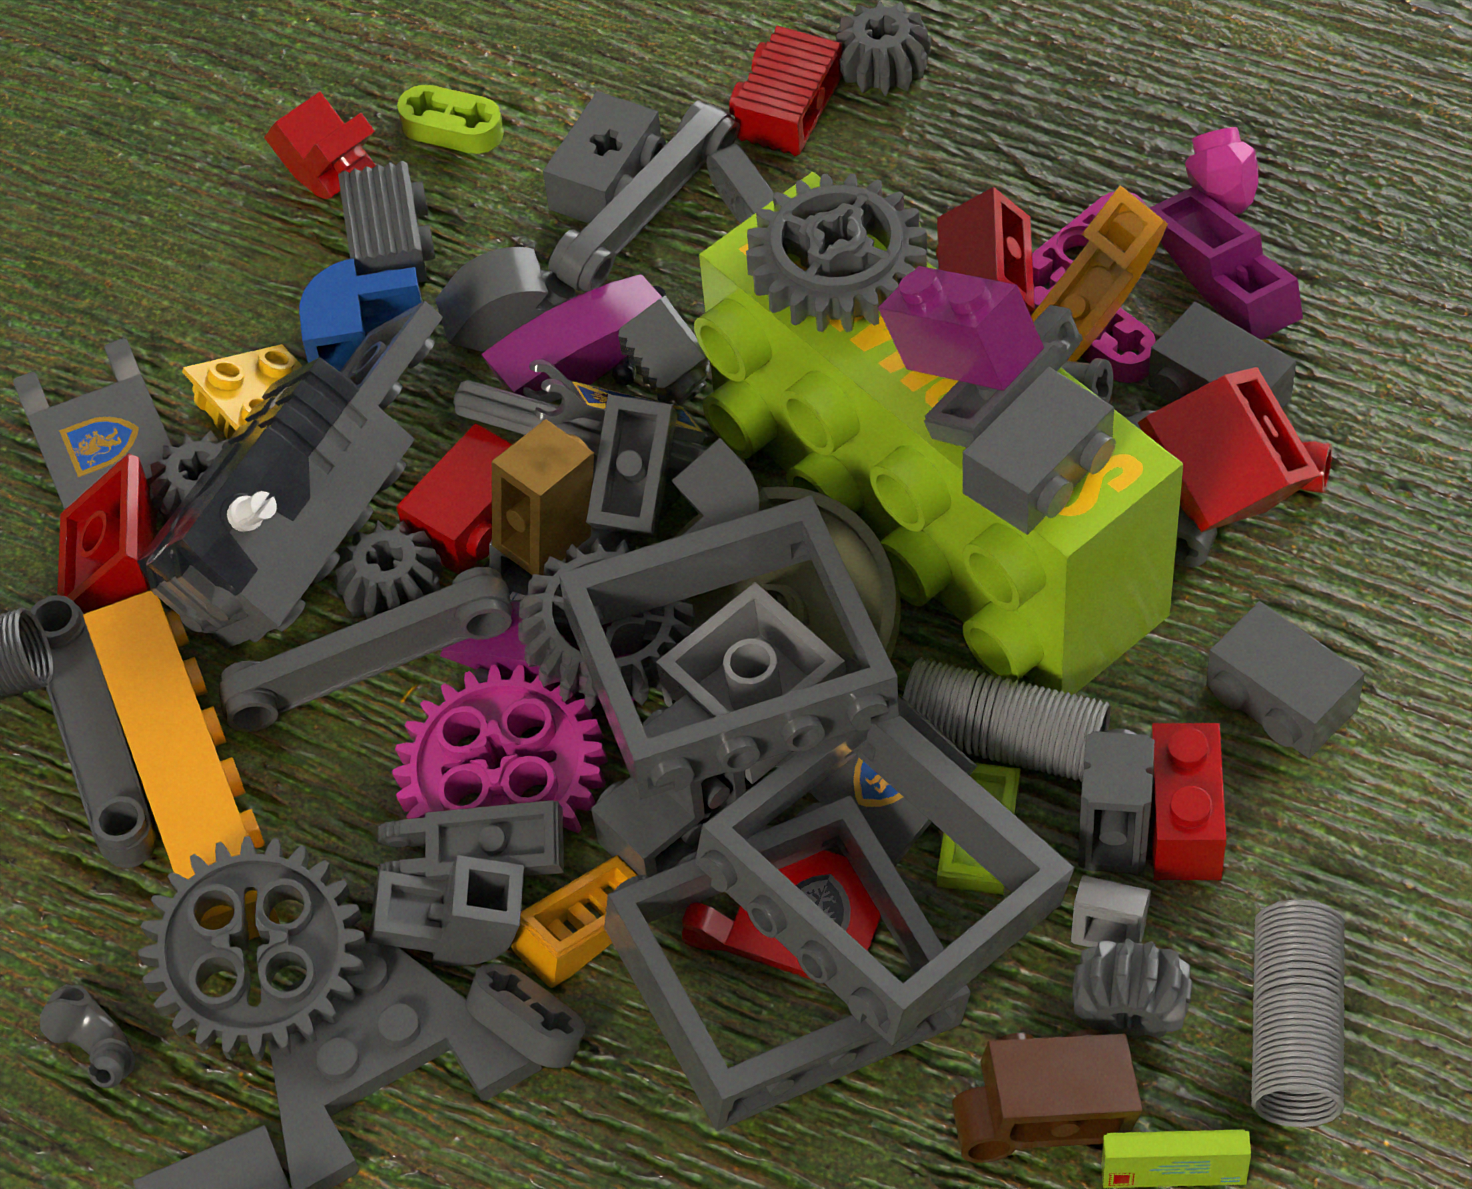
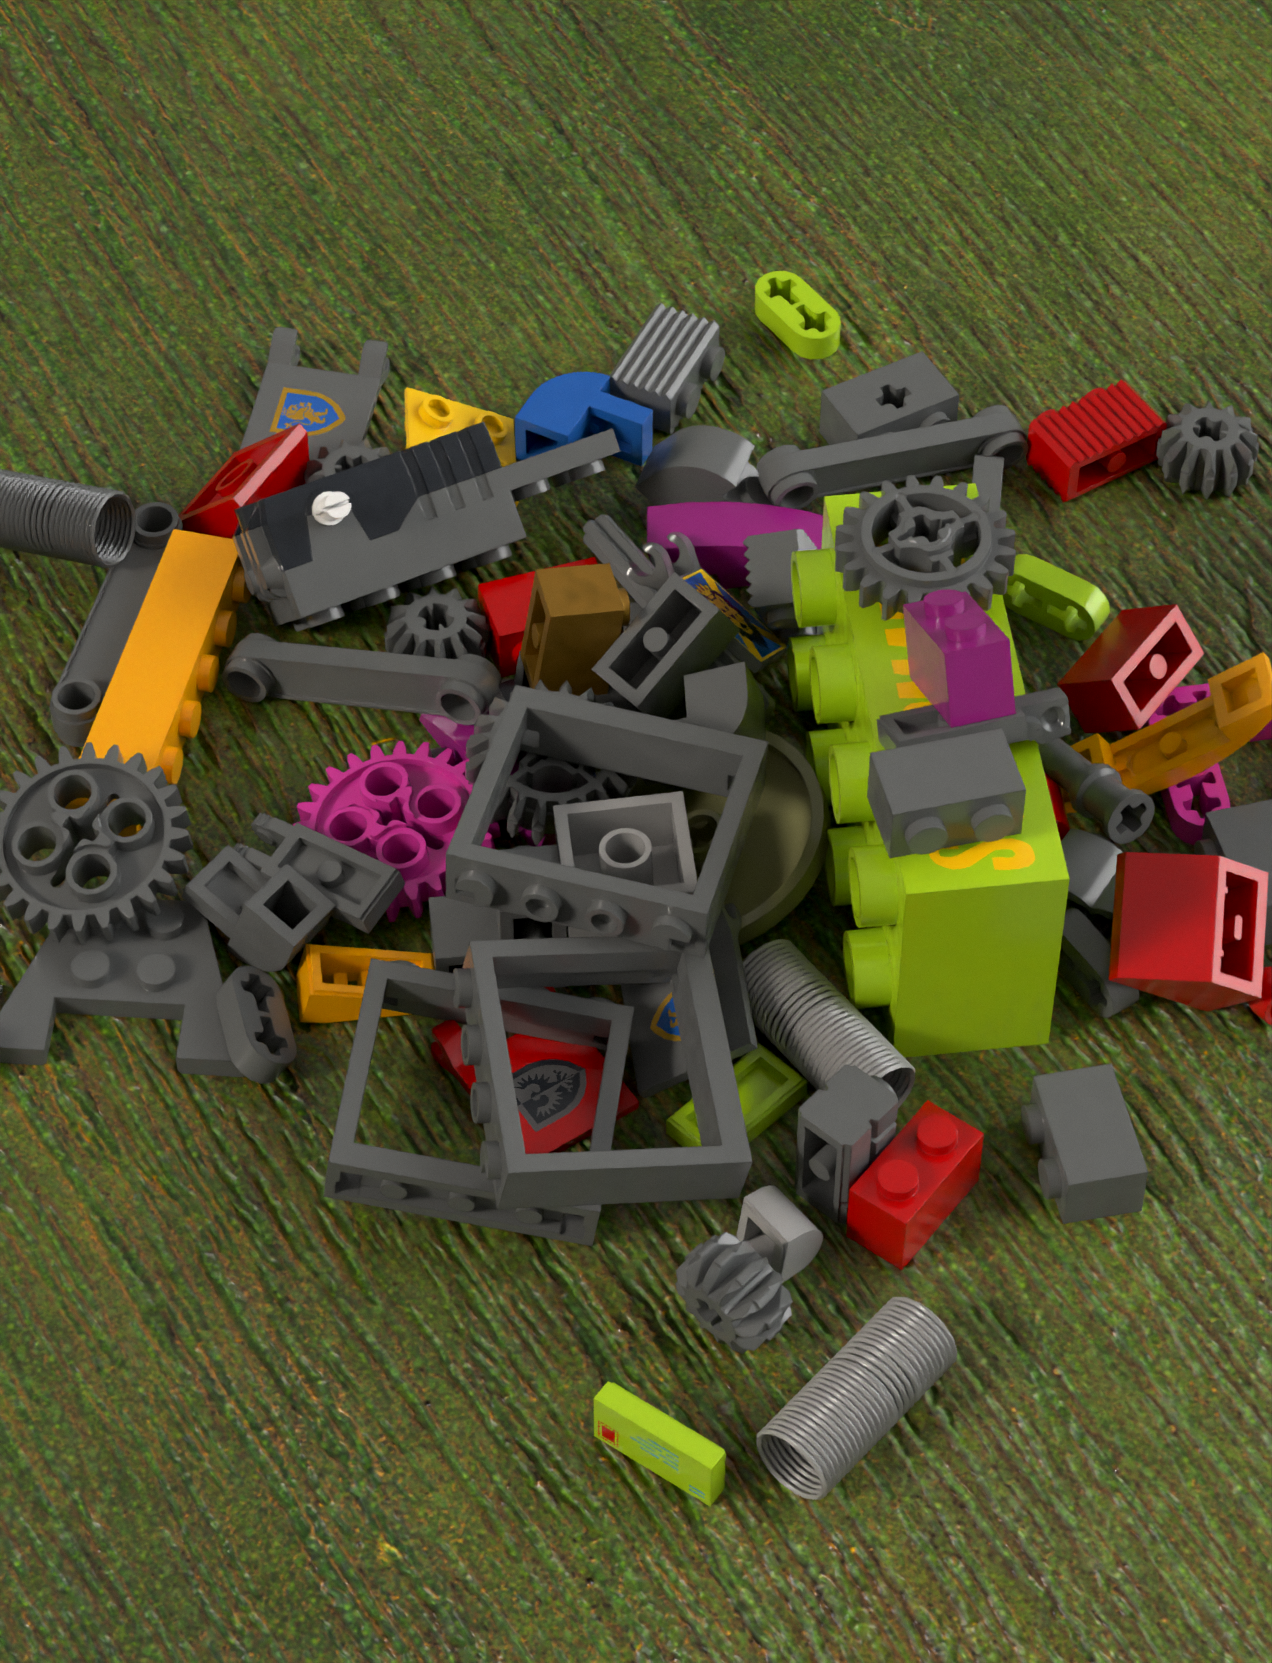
camera: 30 degrees right, 5 degrees down
red brick [264,91,376,199] -> none
reddish brown hinge [952,1029,1143,1163] -> none

